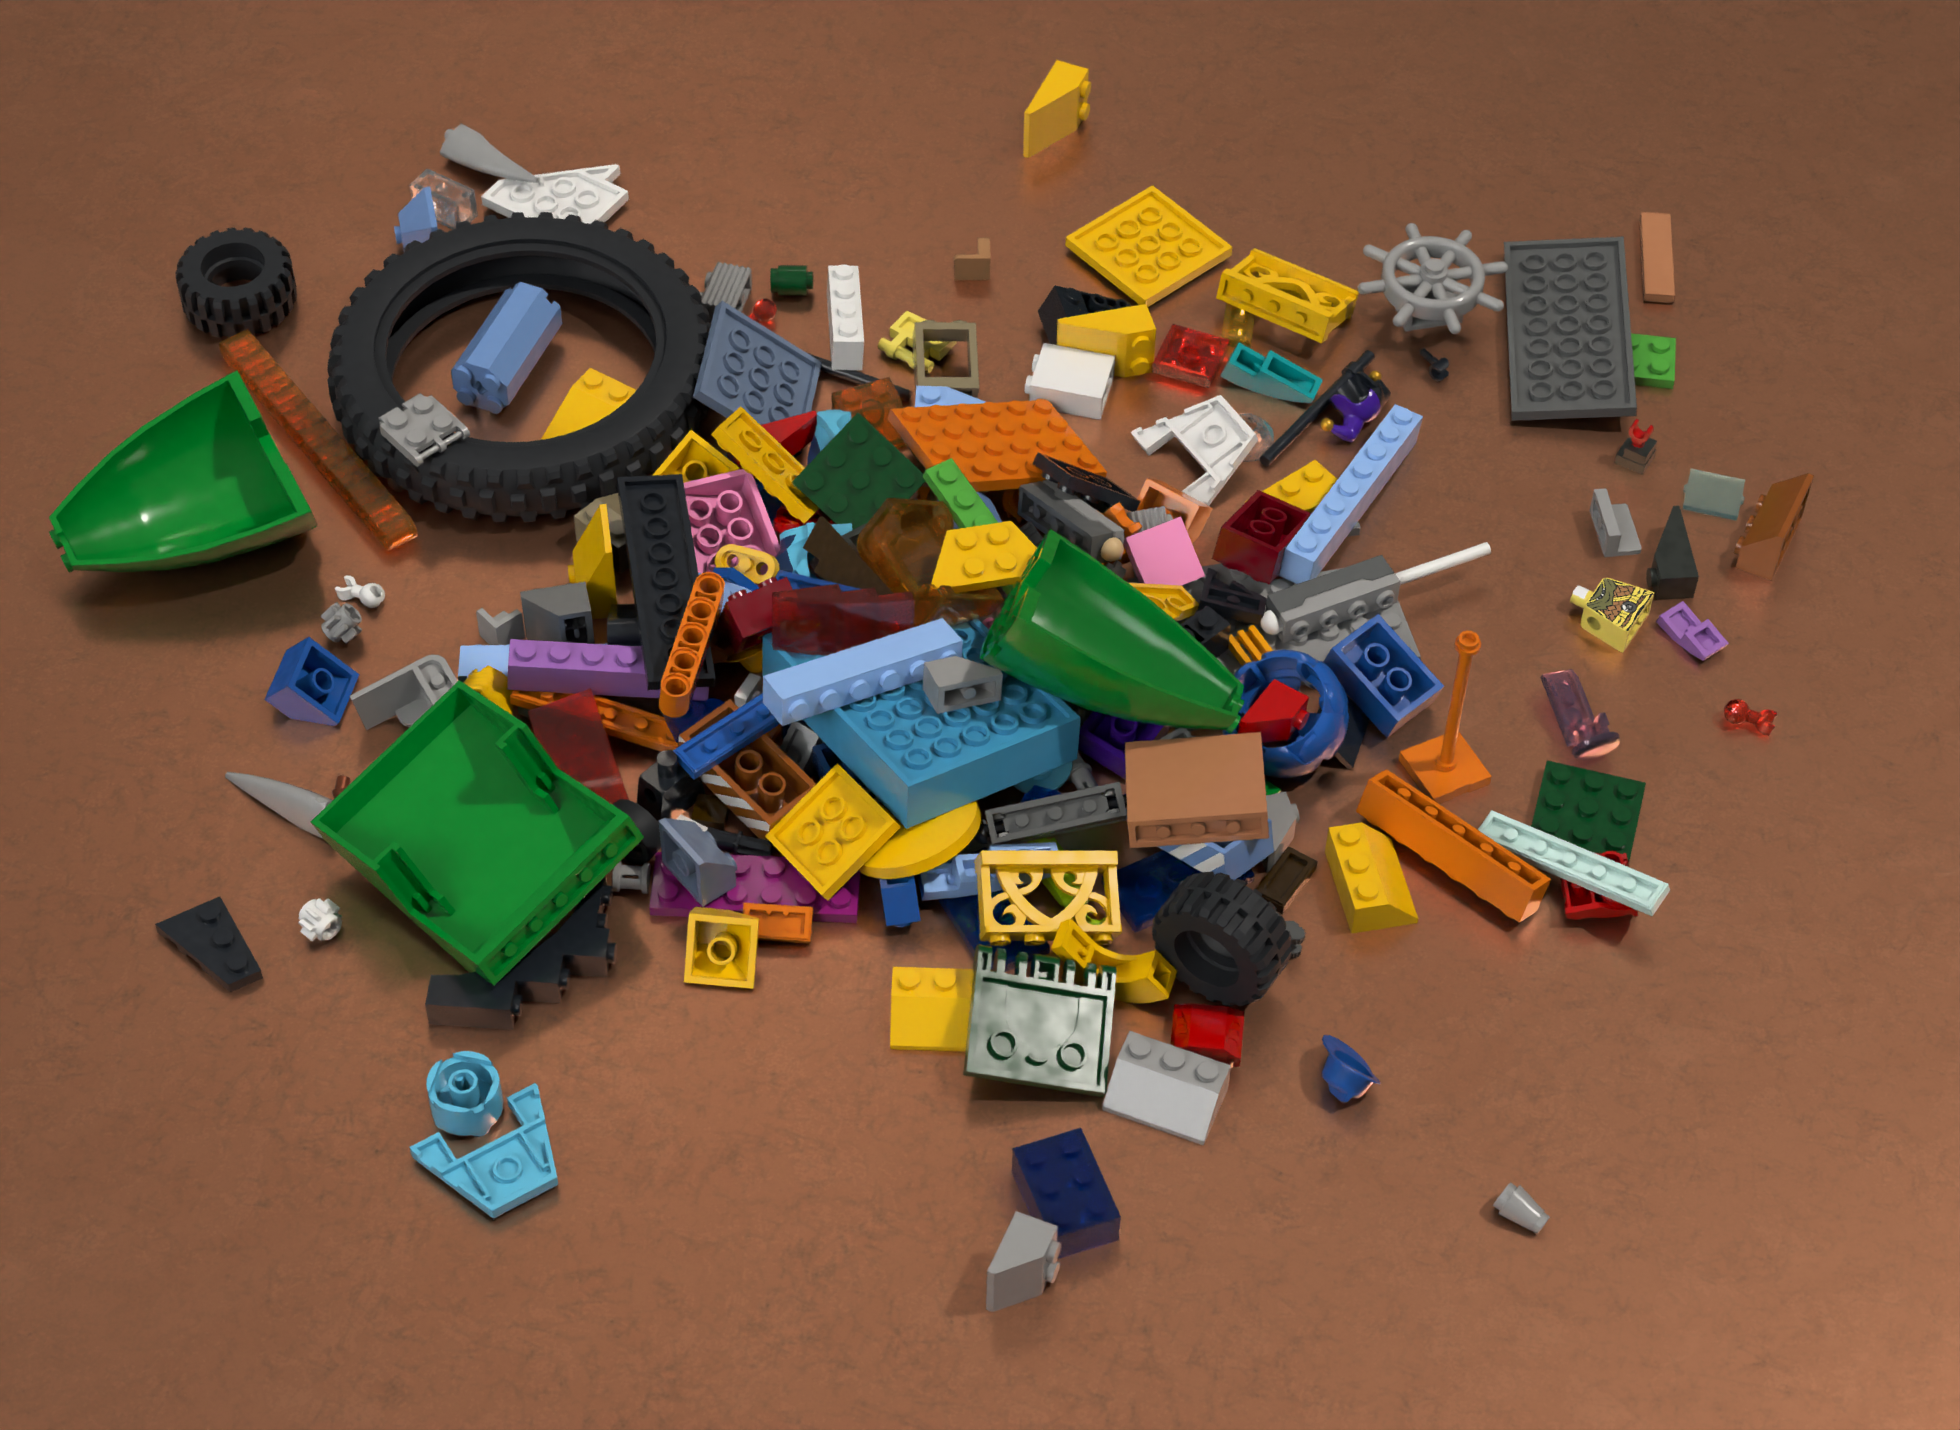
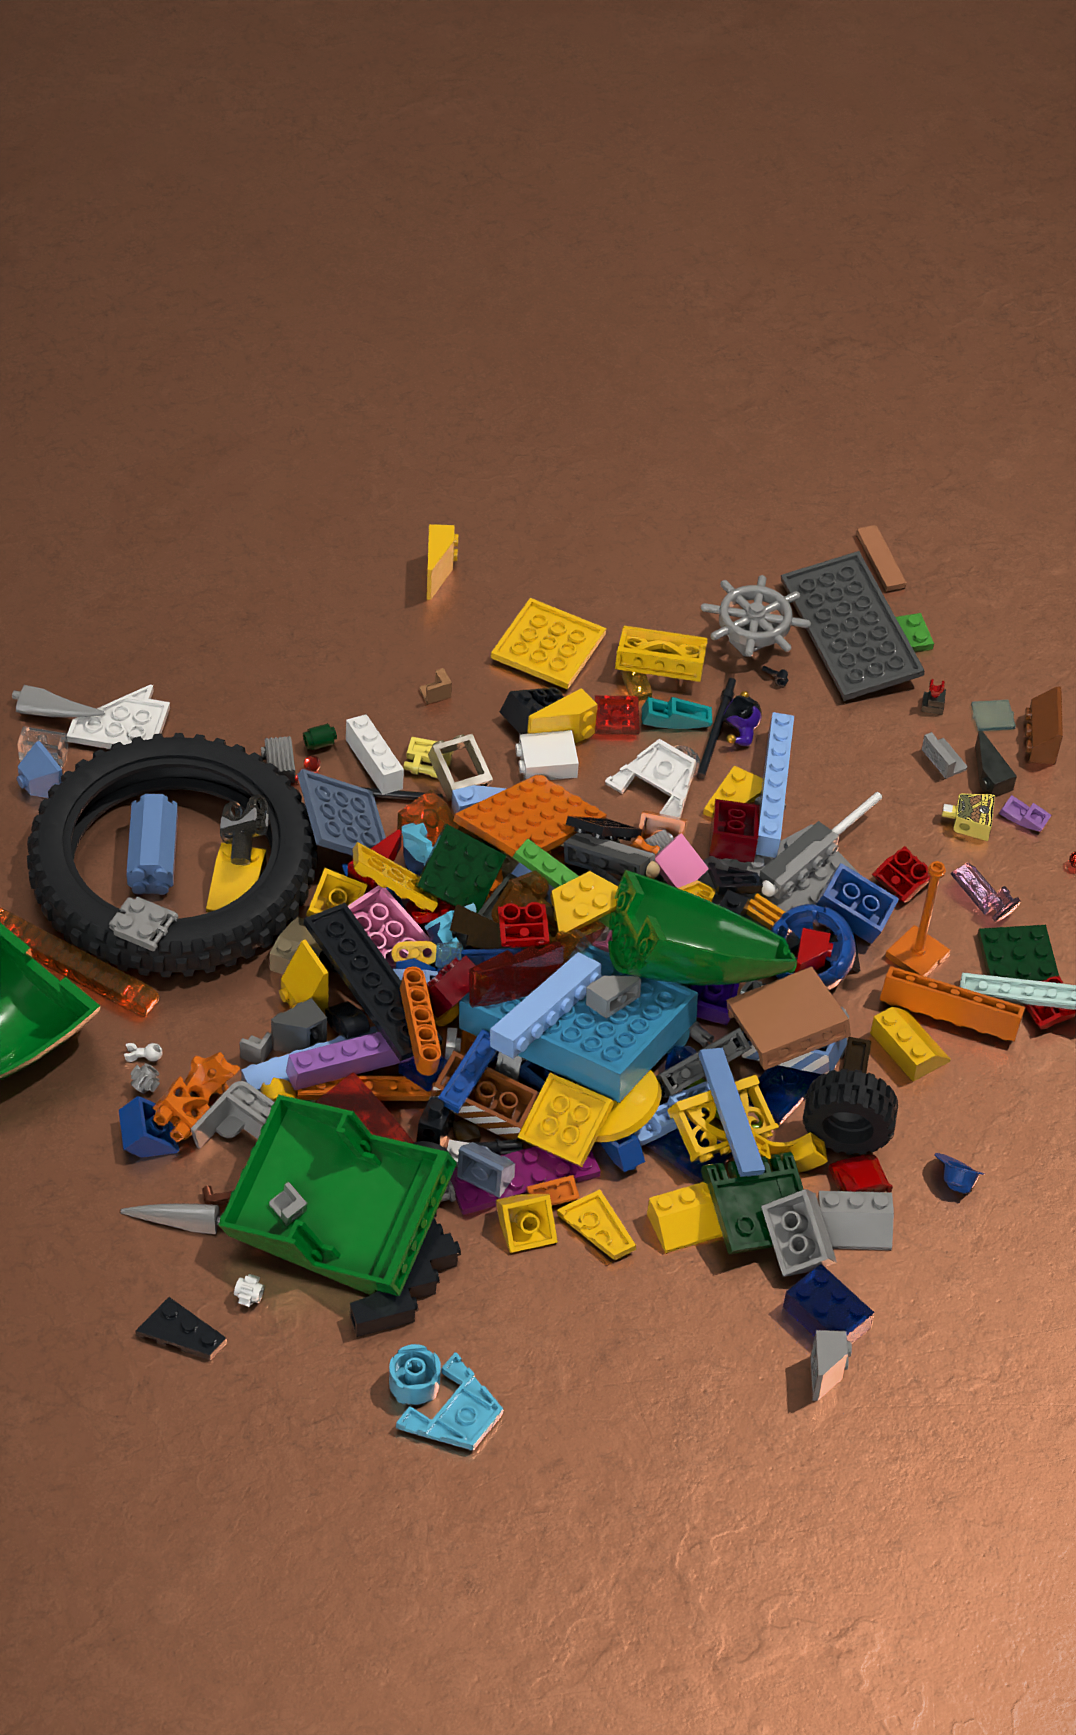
camera: 25 degrees left, 0 degrees up
none -> orange hips [152,1052,240,1142]
none -> clear smoke connector [220,794,268,866]
none -> light grey panel [269,1182,307,1226]
none -> clear light blue plate [435,942,462,969]
none -> red slope [498,902,549,948]
none -> yellow wing [557,1189,636,1260]
none -> medium blue tile [698,1048,765,1177]
none -> light grey slope [761,1189,837,1276]
none -> red slope [872,846,930,903]

